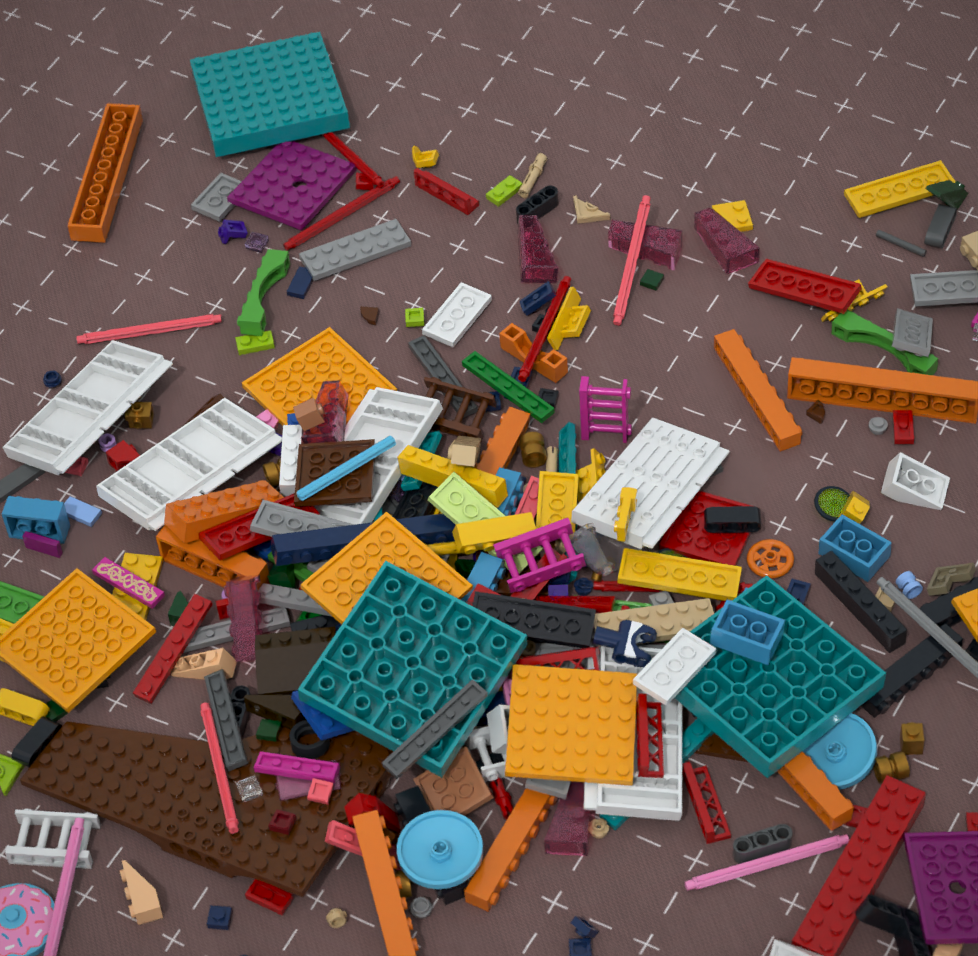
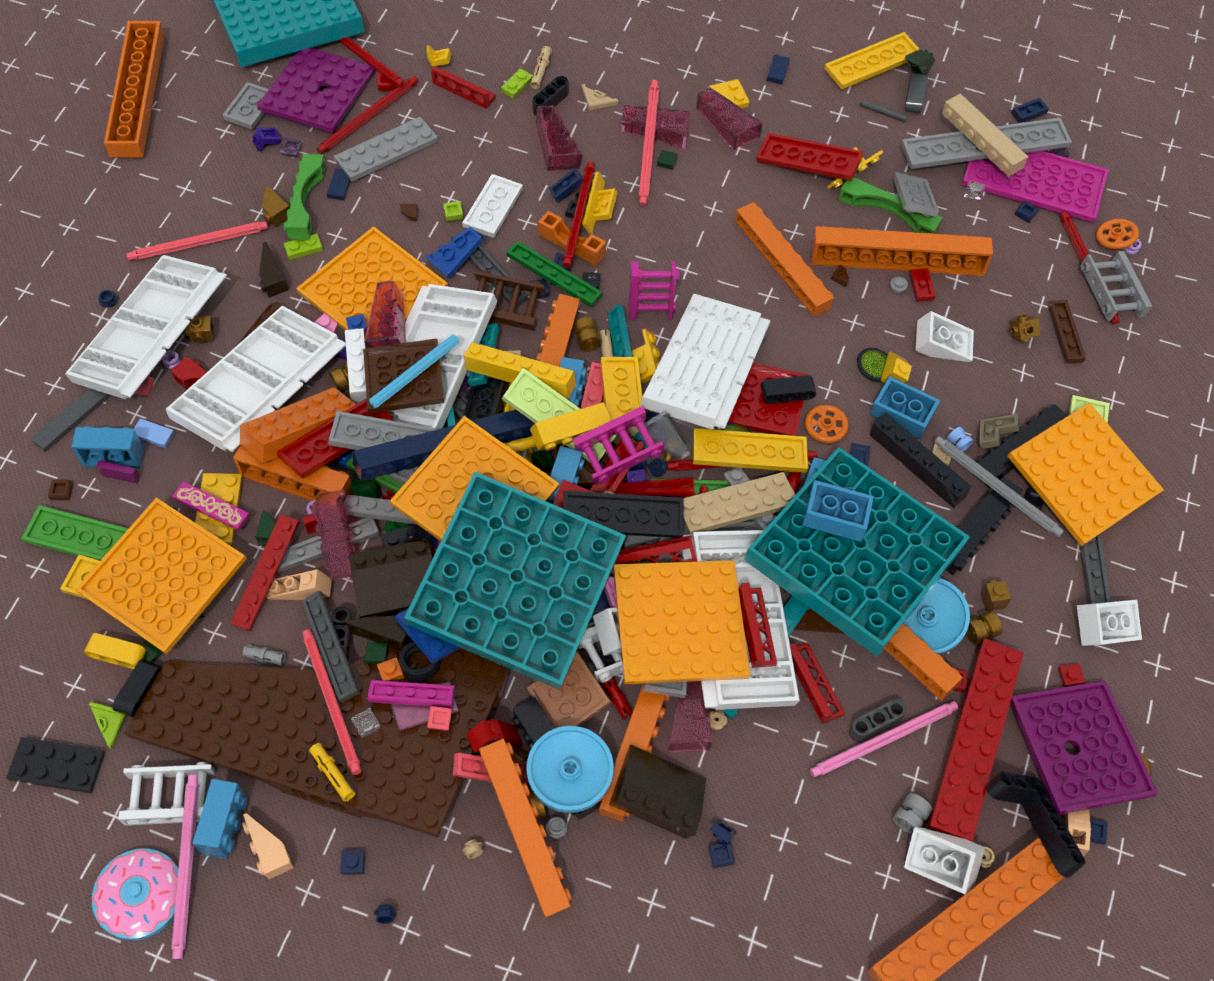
camera: 15 degrees left, 10 degrees up
red plate [245,879,293,915] -> none
dark red tile [268,809,297,835] -> none
nougat brick [293,398,325,431] -> none
dark grey plate [382,679,488,779] -> none
tan brick [448,436,481,466] -> none
dark blue connector [593,620,657,667] -> none
yellow plate [614,487,637,542] -> none
white plate [633,628,716,706] -> none
none -> dark azure brick [192,779,247,859]
none -> light grey pin [242,645,286,666]
none -> dark brown slope [259,242,289,298]
none -> pearl gold slope [262,186,290,228]
none -> yellow pin [309,743,355,802]
none -> orange plate [377,657,404,681]
none -> blue wing [425,227,484,279]
none -> dark brown slope [609,745,706,839]
none -> dark blue tile [767,55,790,84]
none -> light grey wheel [893,793,933,835]

